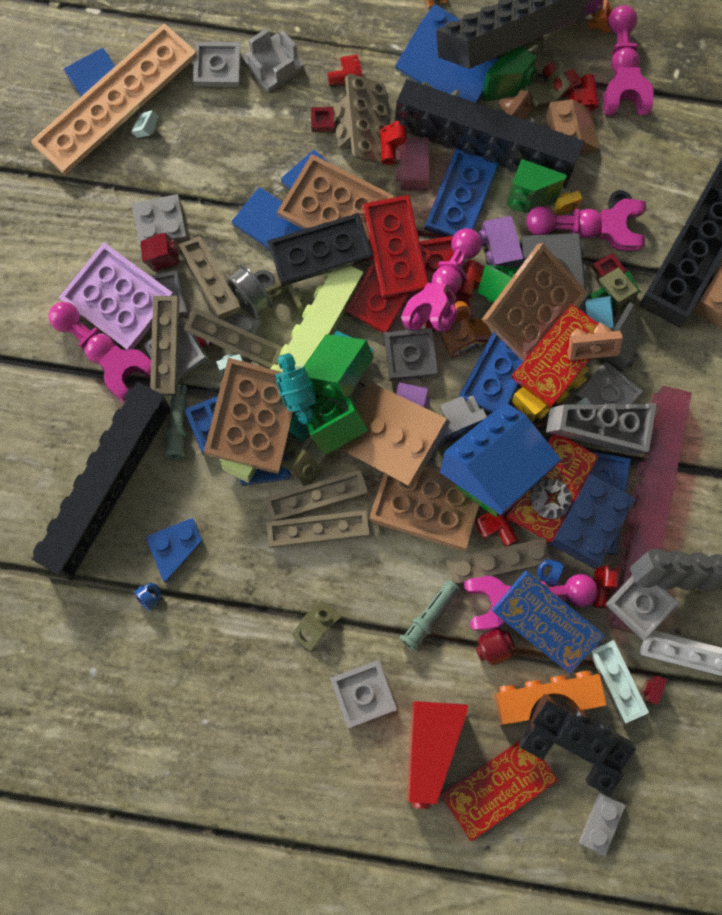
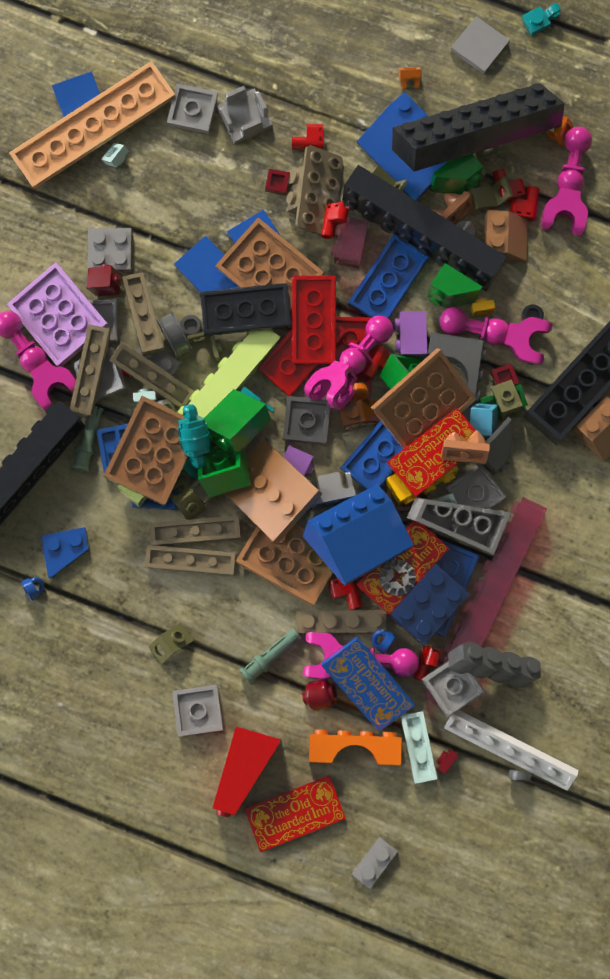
camera: 15 degrees right, 5 degrees up
black bracket [519,693,636,796] -> none

